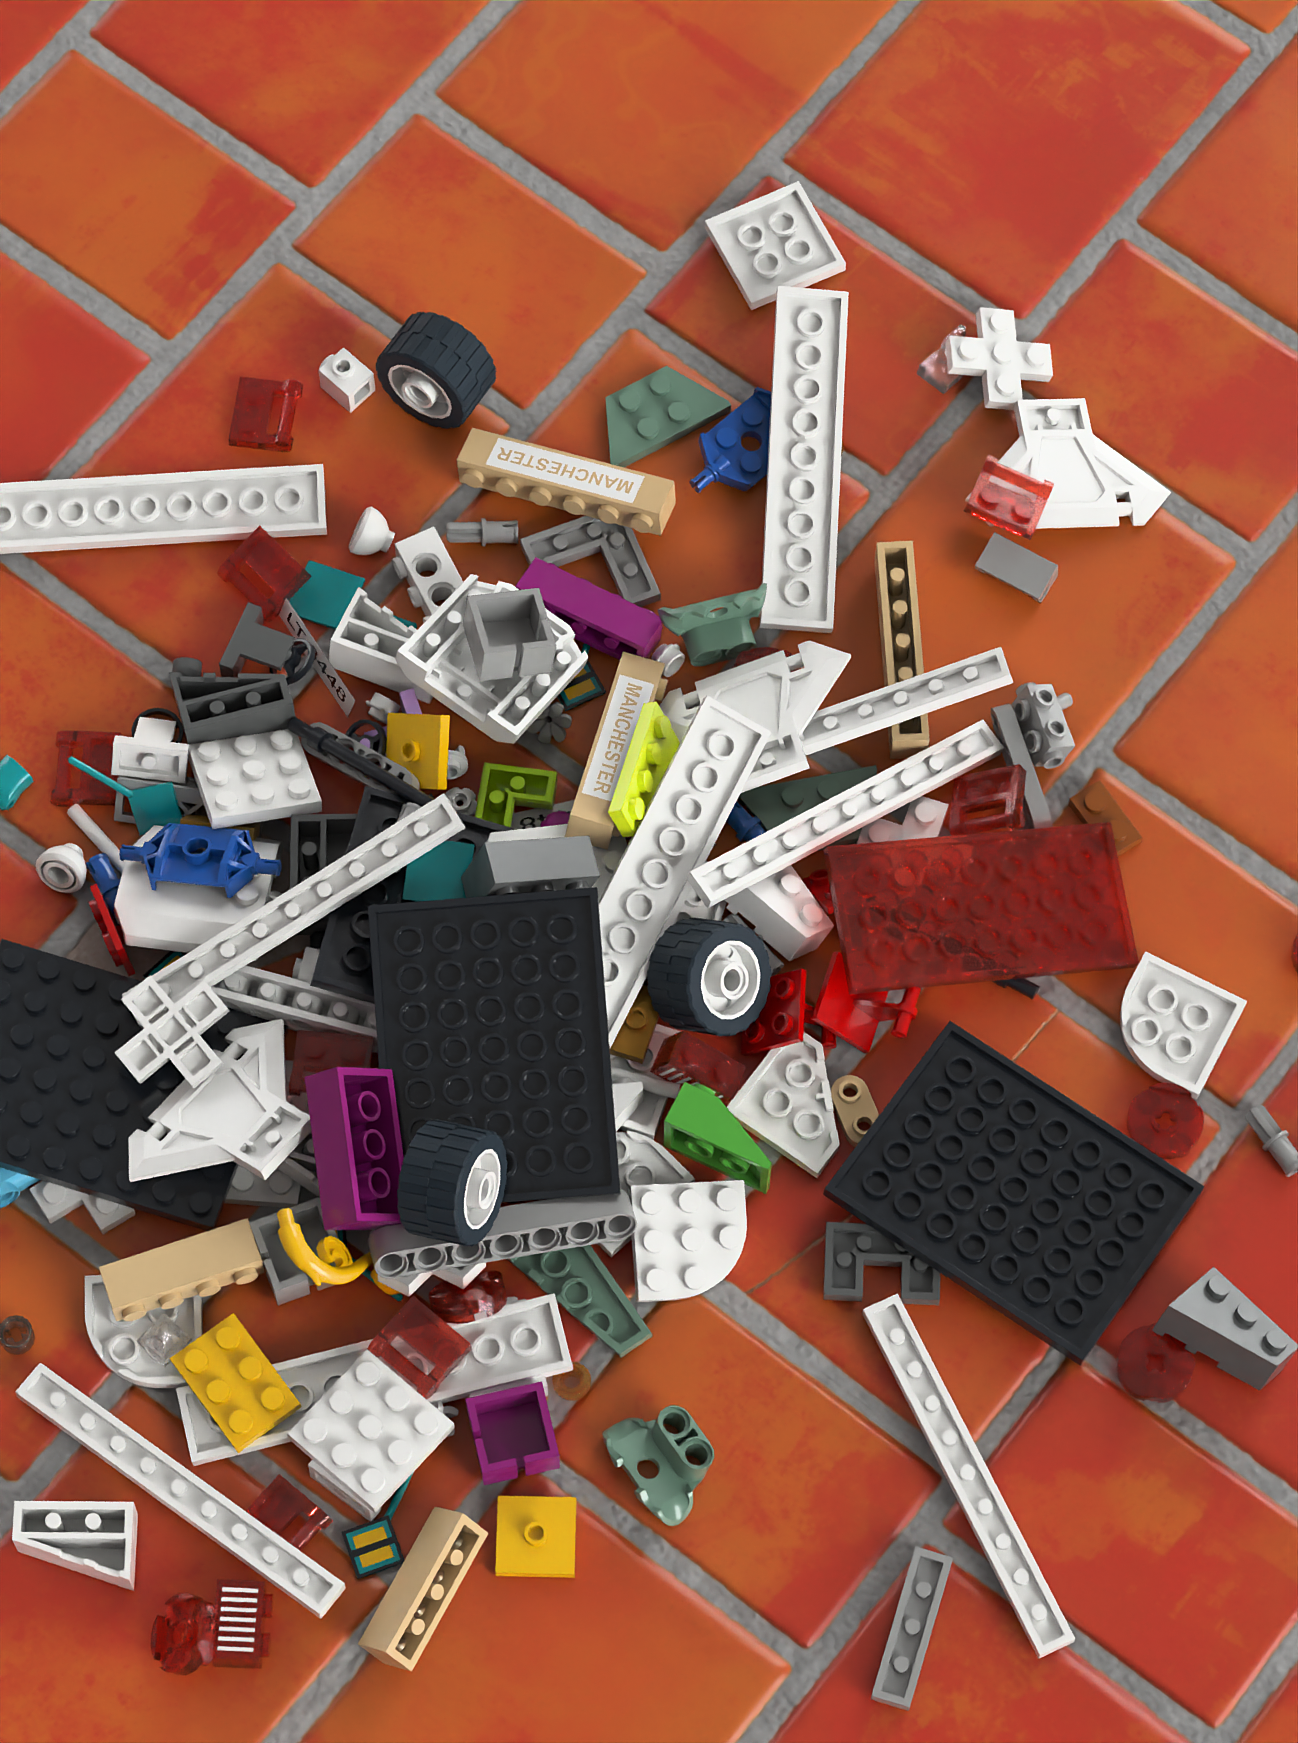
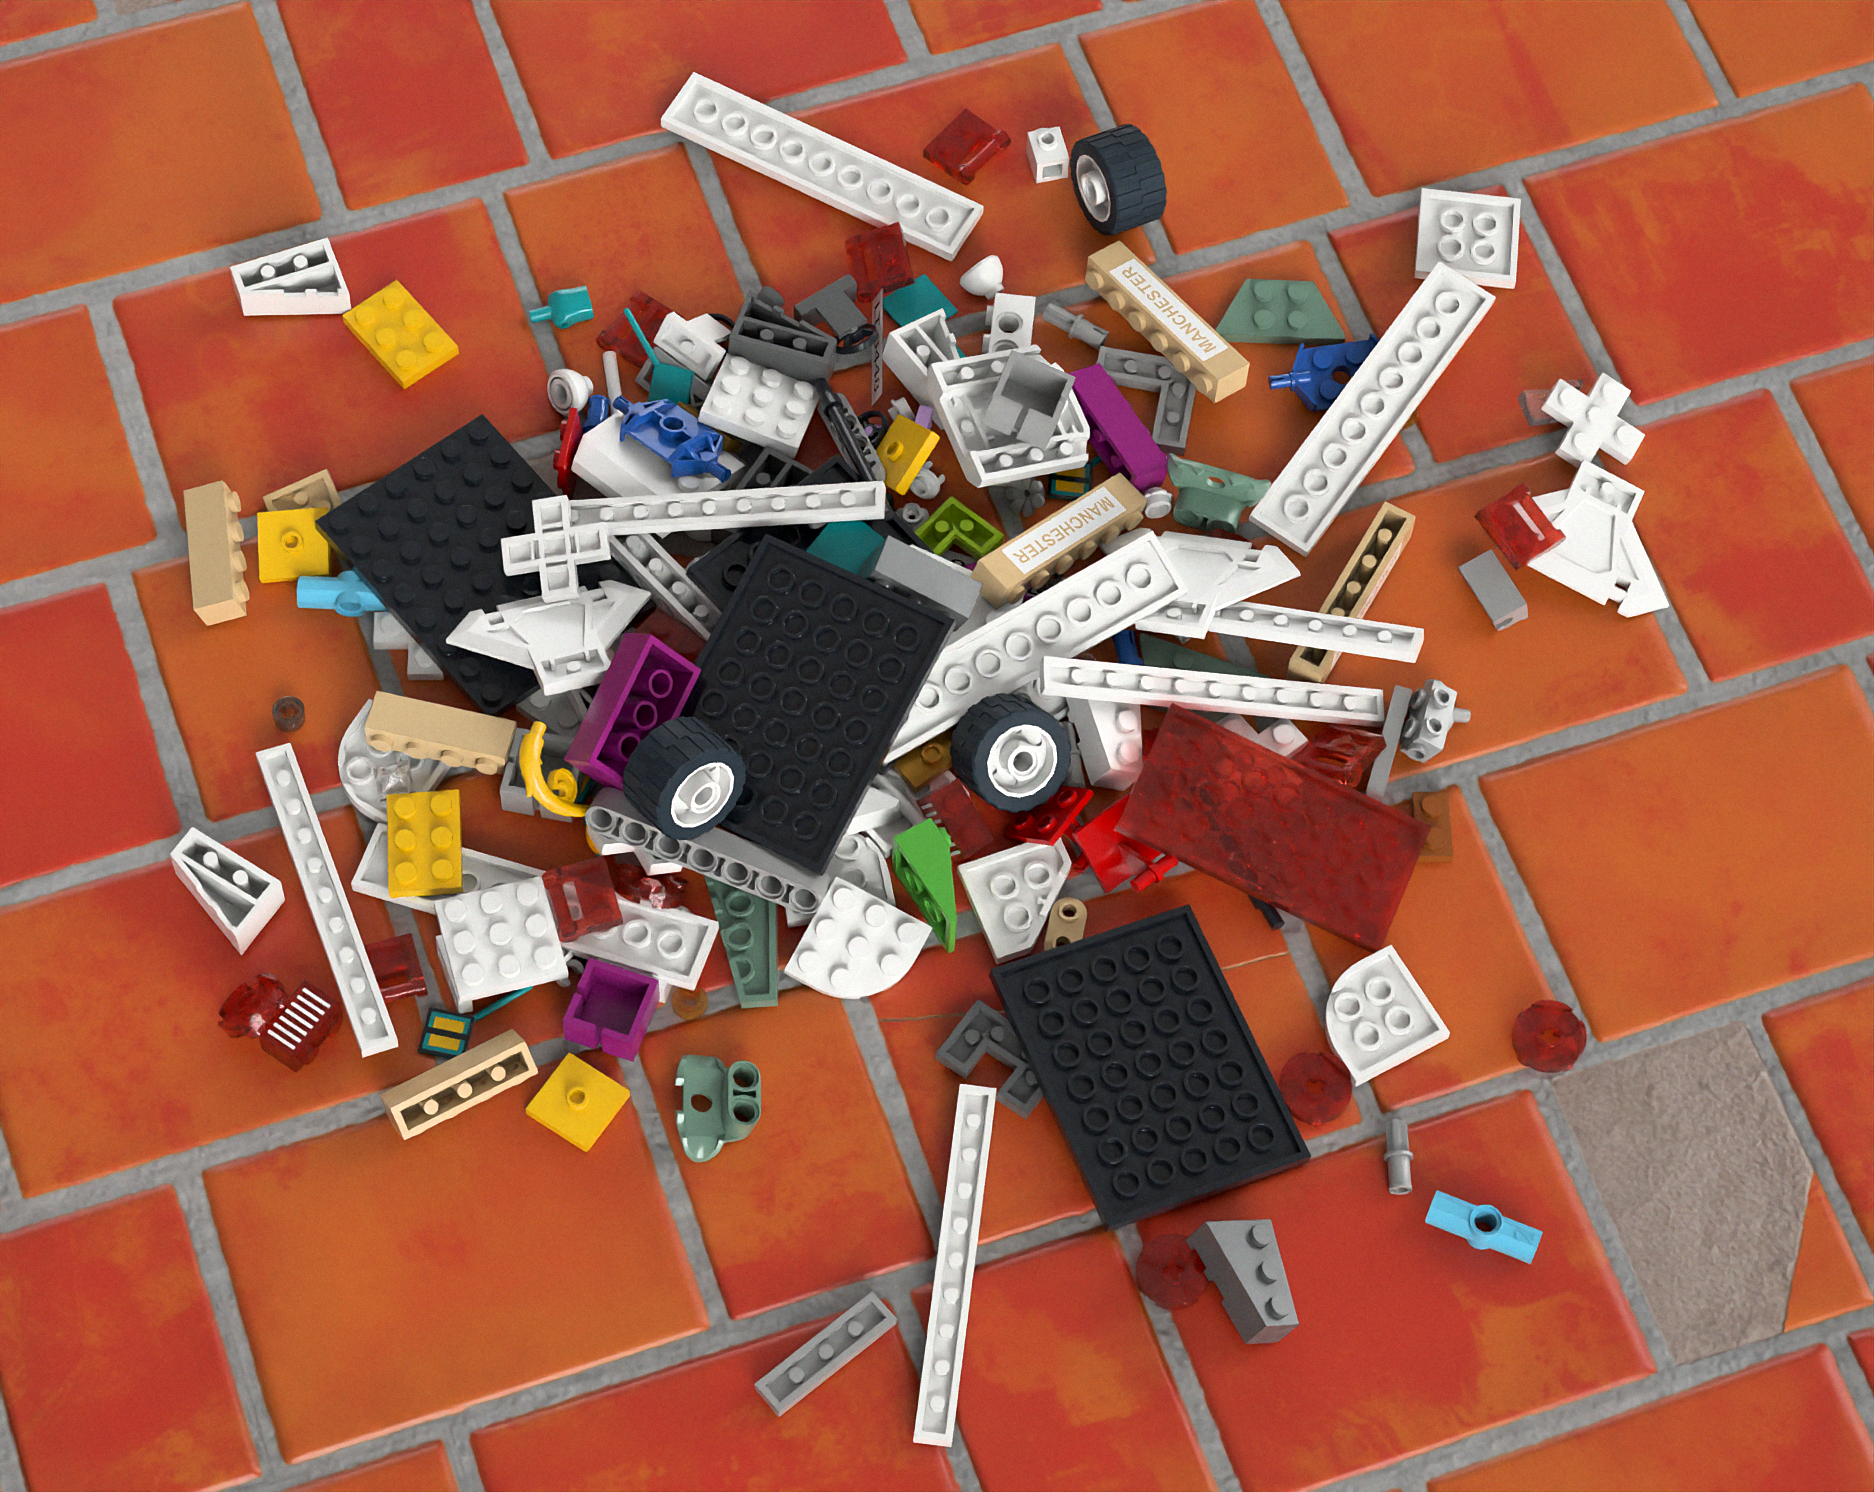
camera: 30 degrees right, 5 degrees down
neon yellow wing [608,701,680,837] -> none

